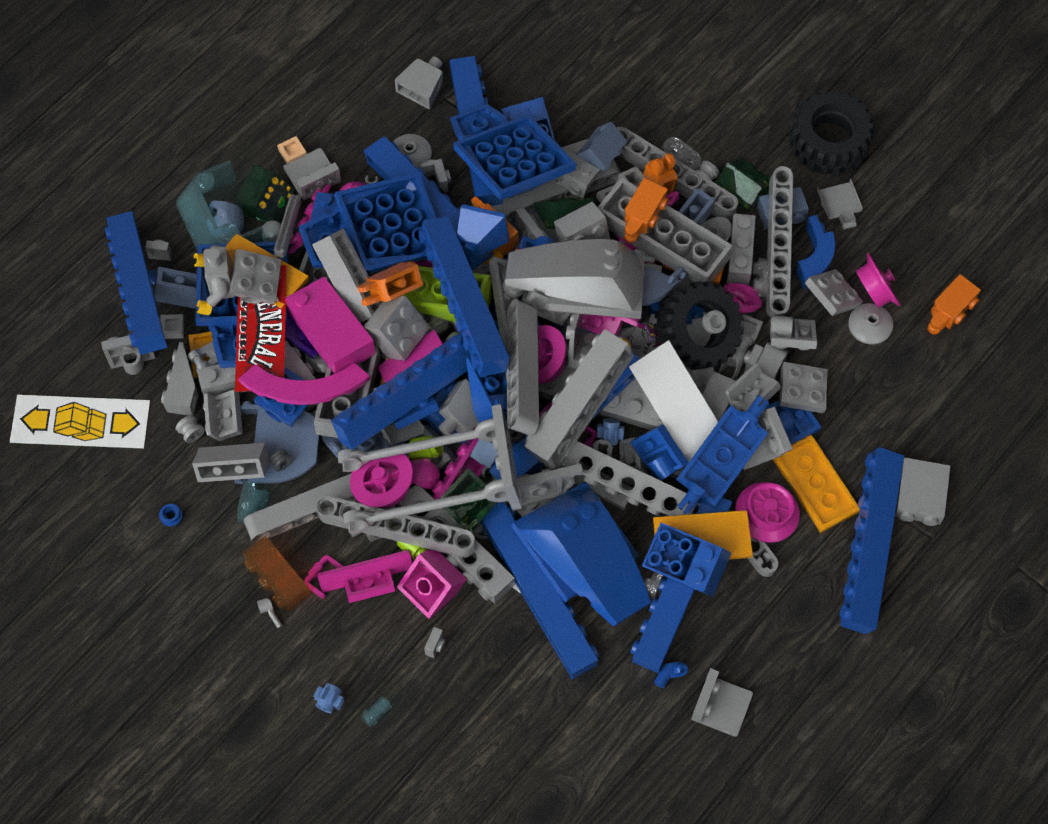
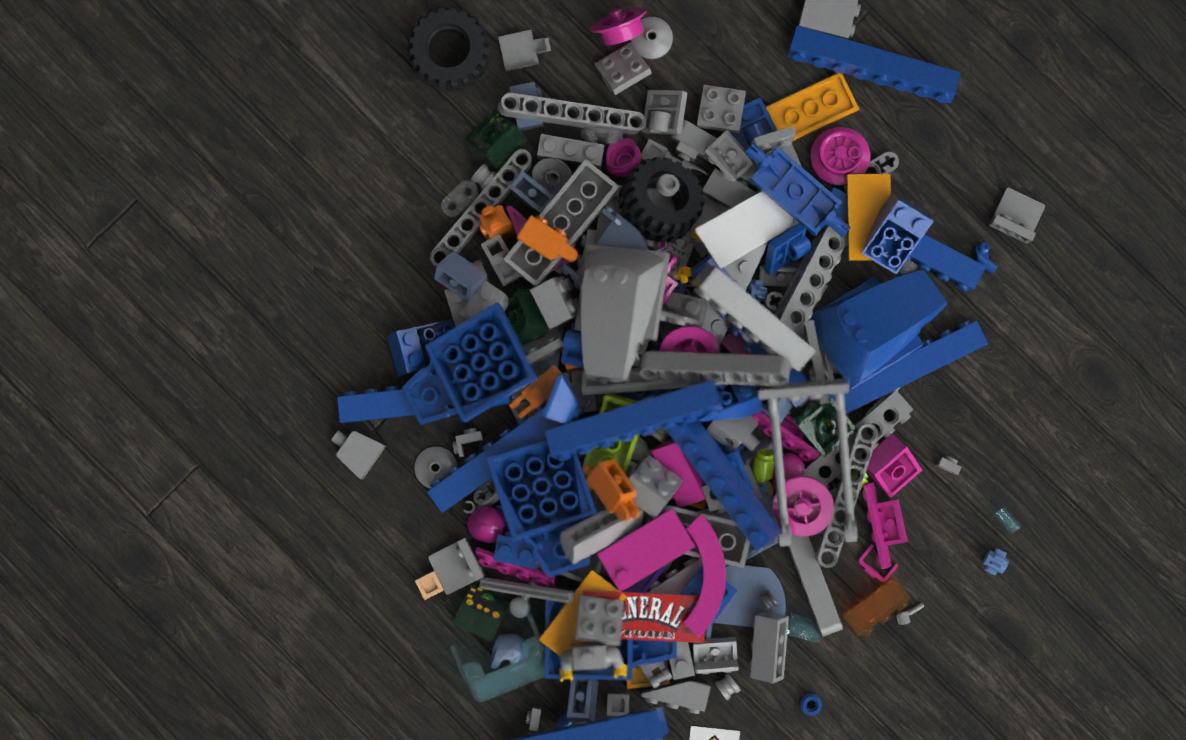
camera: 85 degrees left, 20 degrees up
blue arch [796,215,835,290] -> none

